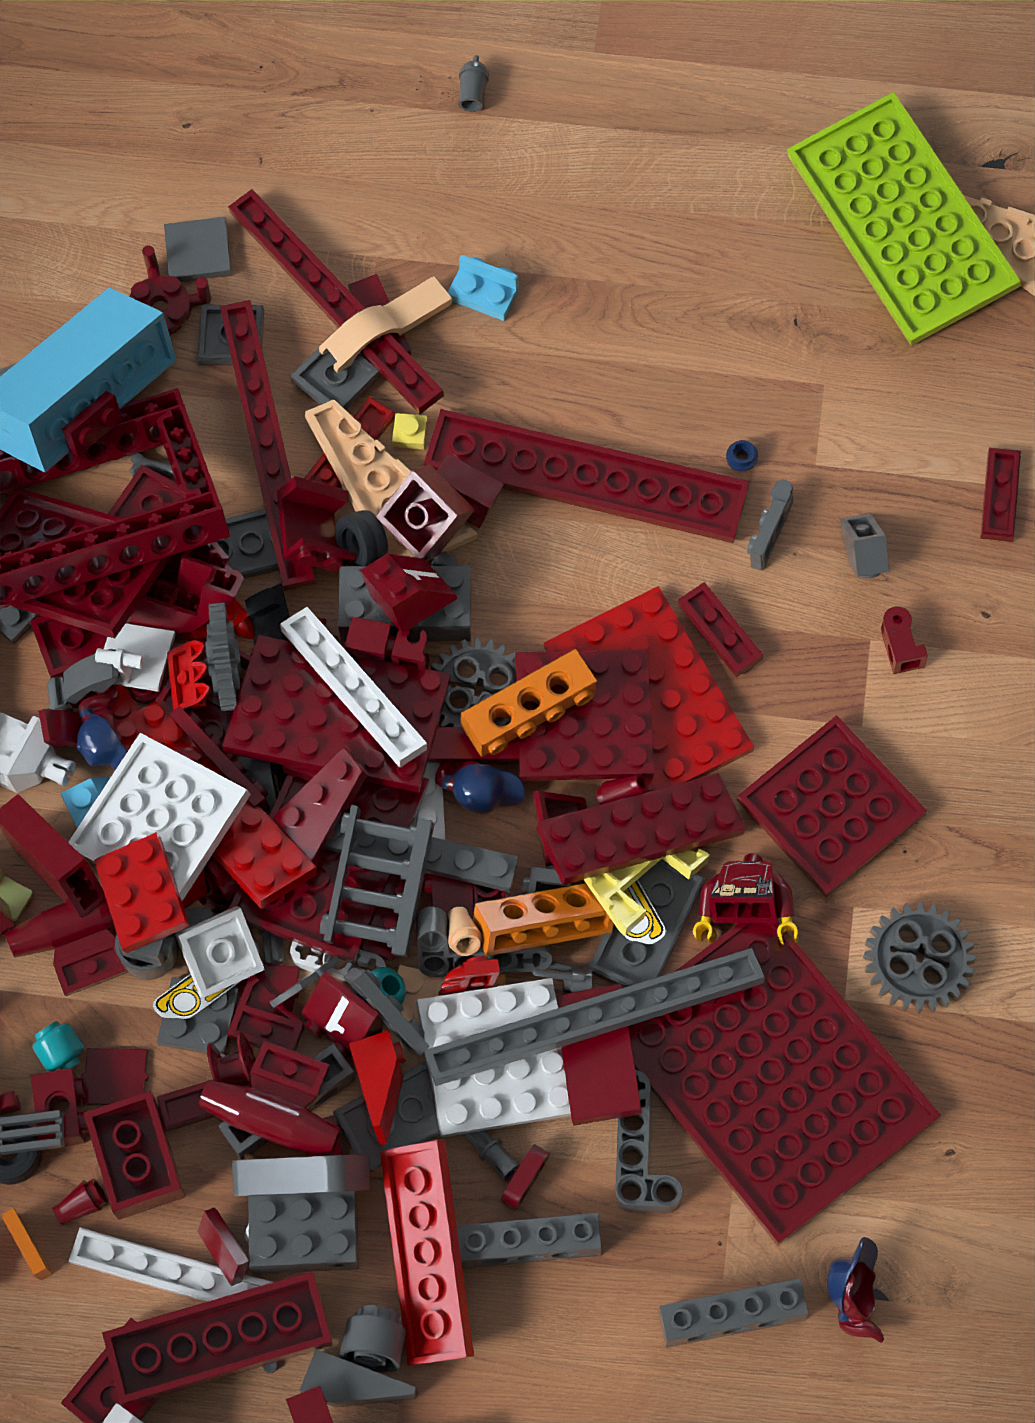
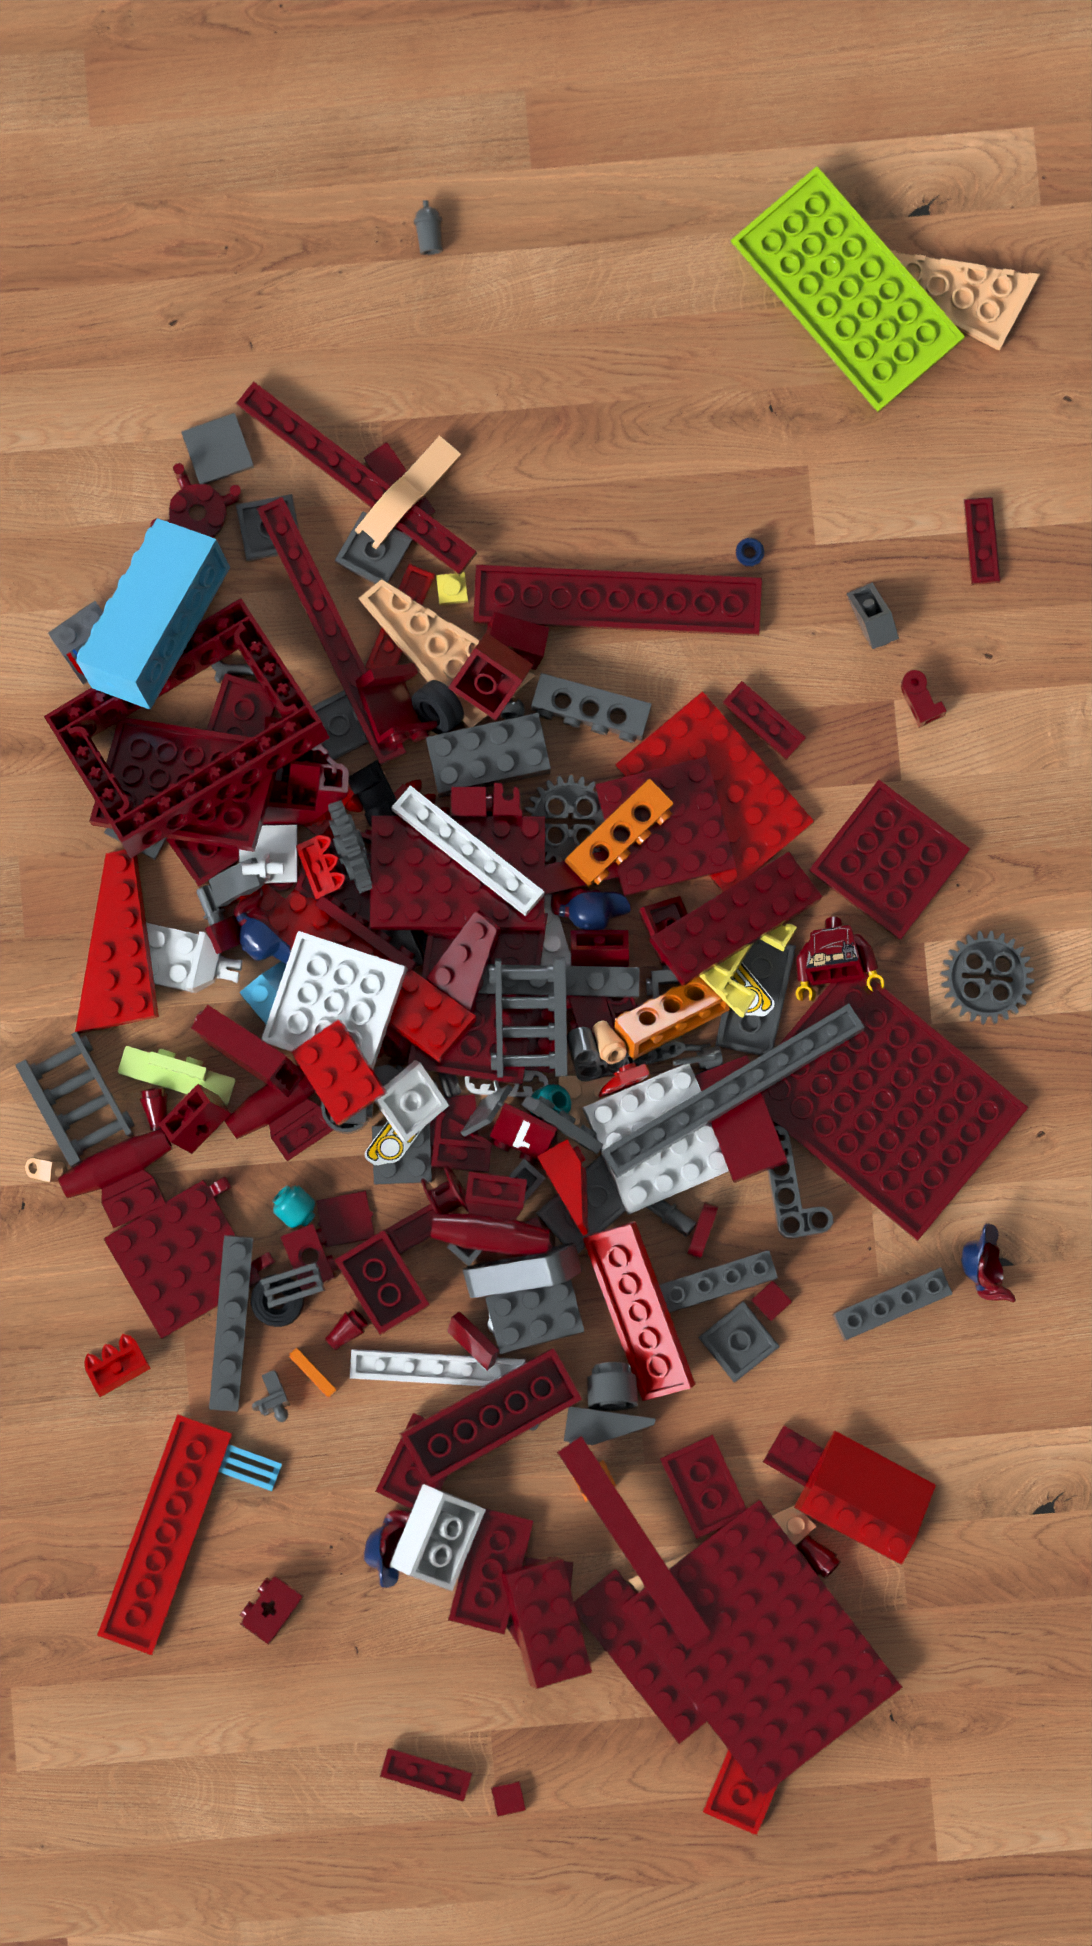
camera: 15 degrees left, 15 degrees up
dark red plate [61,391,122,457] -> none
dark red slope [360,554,458,633] -> none
medium azure bracket [447,255,519,321] -> none
dark red cone [596,773,648,805] -> none
dark grey hinge [747,479,794,571] -> none
none -> dark grey brick [531,673,651,743]
none -> dark red brick [570,930,629,967]
none -> dark grey tile [698,1301,780,1383]
none -> dark red tile [751,1281,792,1322]

